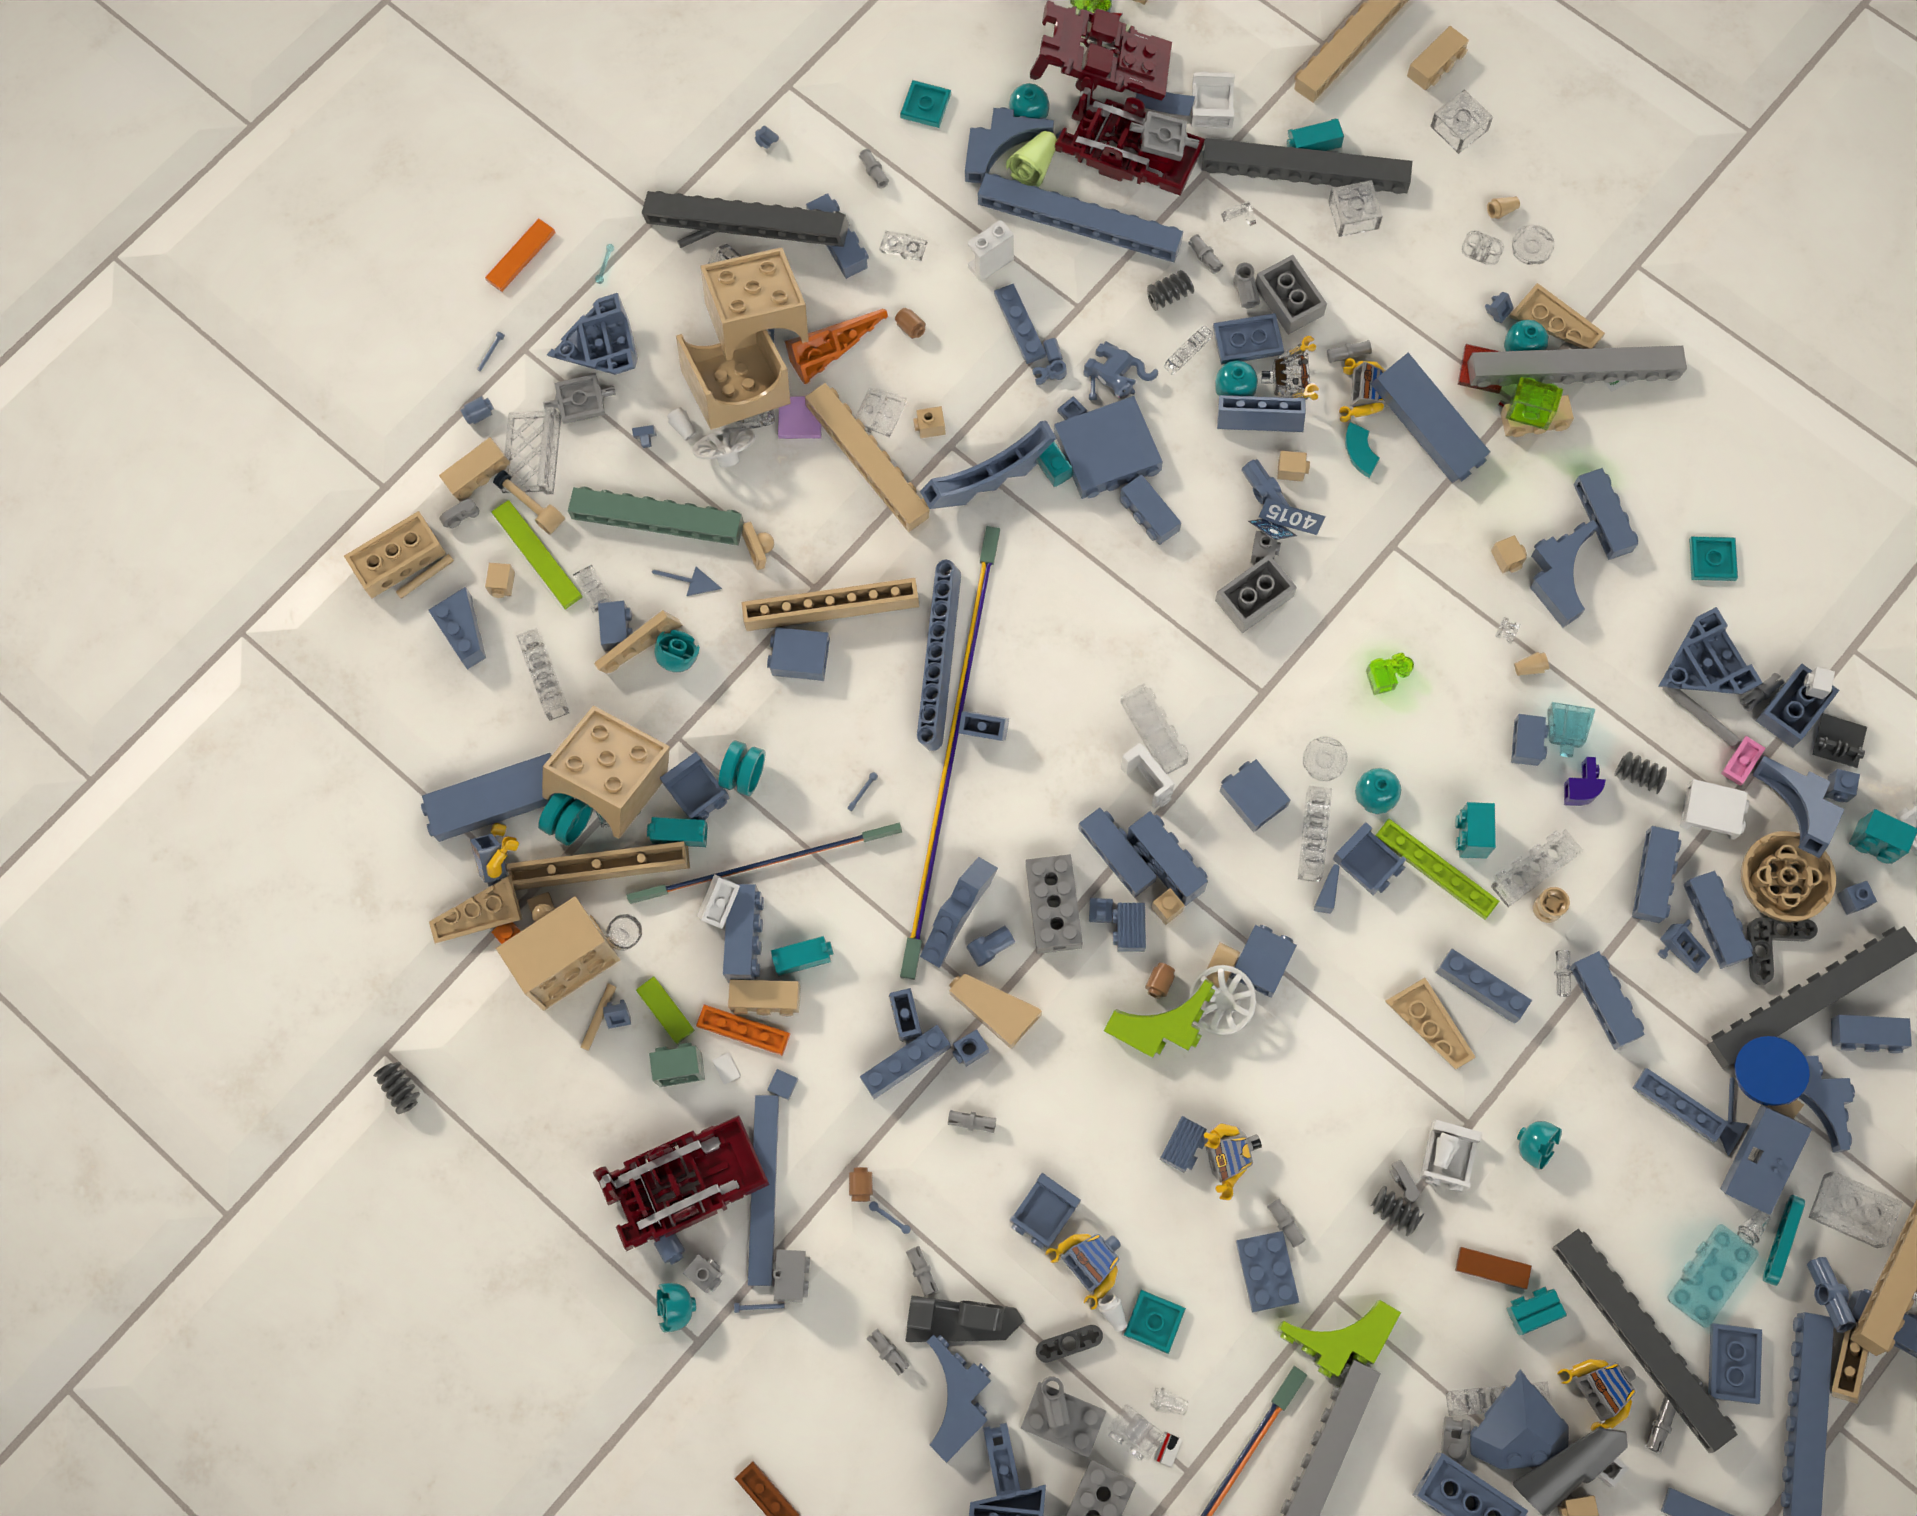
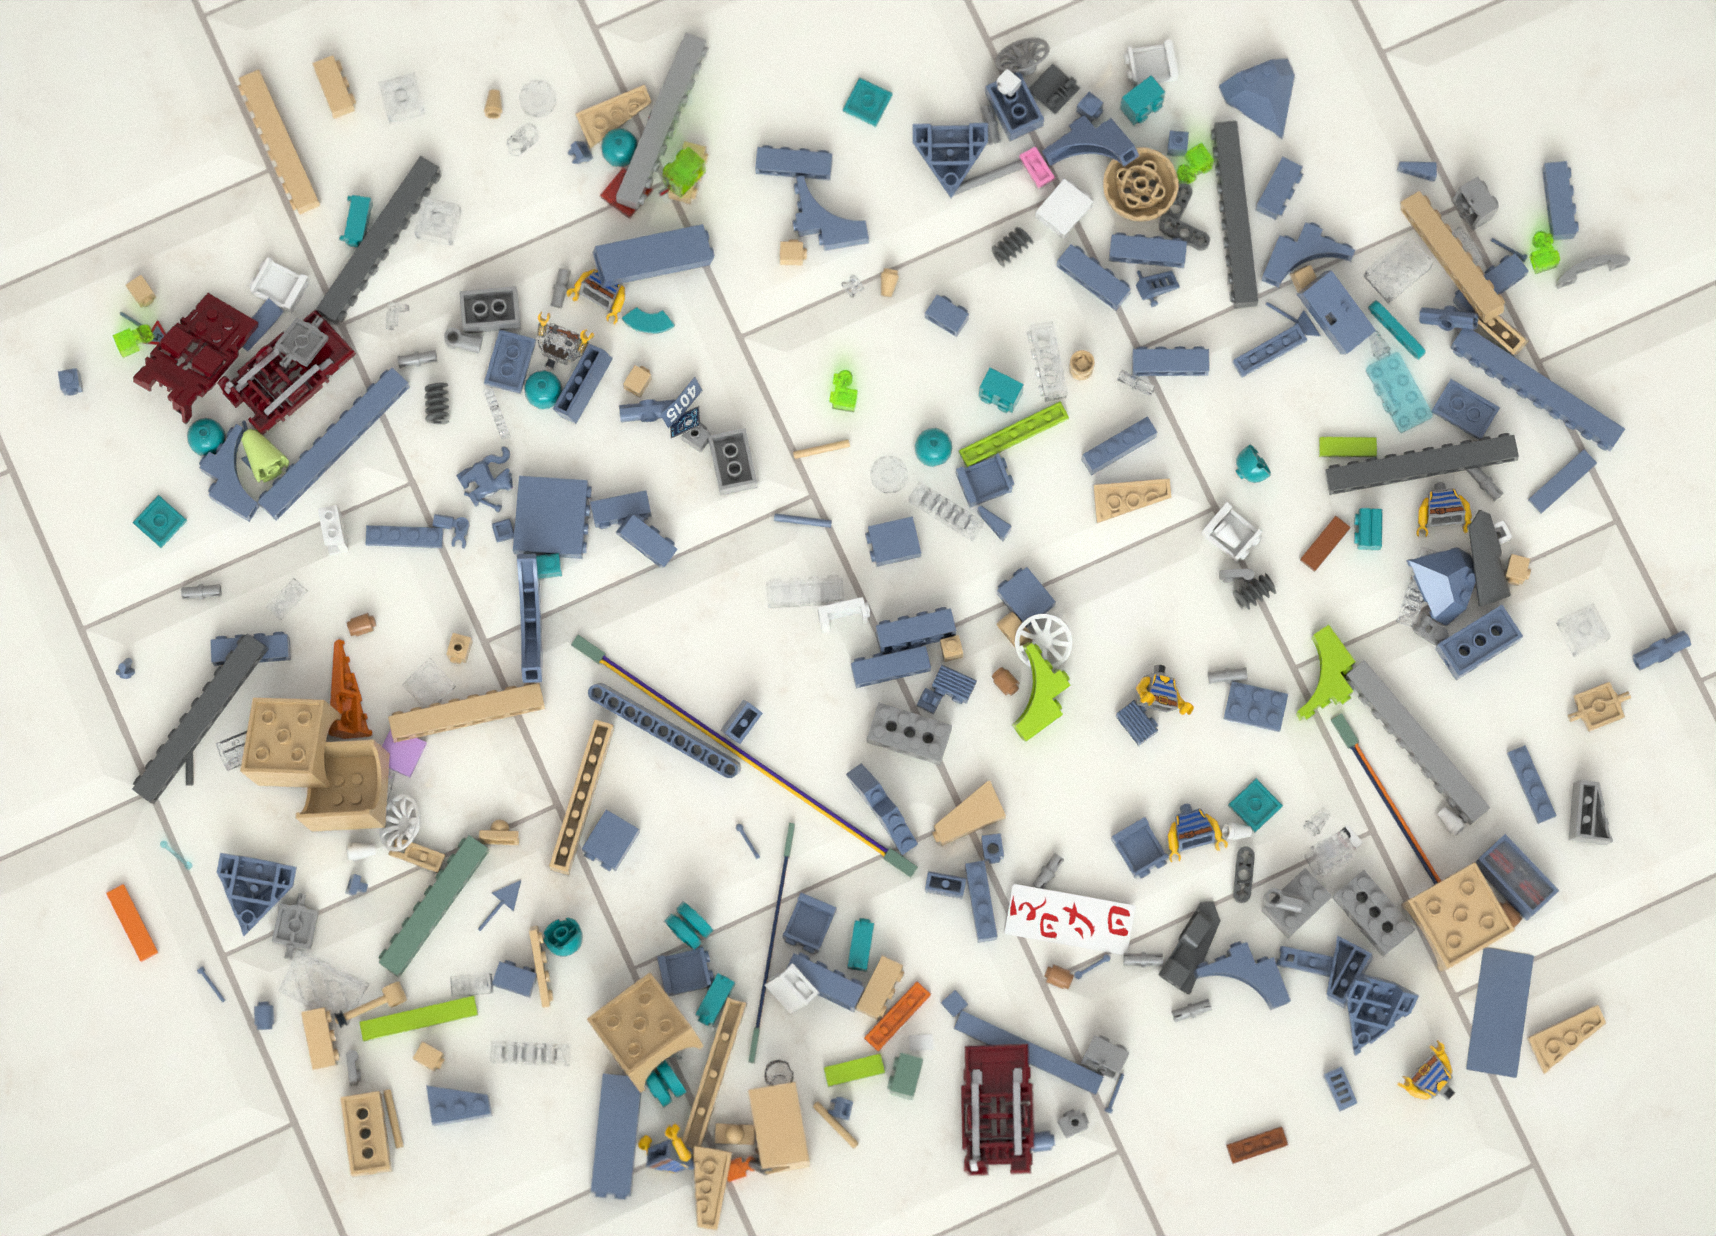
camera: 70 degrees left, 5 degrees up
teal cylinder [656,1283,696,1333] -> none
sand blue piece [966,926,1015,967] -> none
clear light blue torso [1547,702,1595,757] -> none
dark purple brick [1564,757,1606,806] -> none
blue tile [1734,1036,1810,1106] -> none
none -> tan plate [388,837,446,873]
none -> sand blue brick [616,514,678,567]
none -> sand blue bar [774,513,832,528]
none -> sand blue panel [782,893,837,954]
none -> tan bar [793,439,850,459]
none -> light grey wheel [995,38,1050,76]
none -> white sticker [1005,884,1136,955]
none -> clear neon green brick [1177,142,1214,184]
none -> lime tile [1319,437,1377,457]

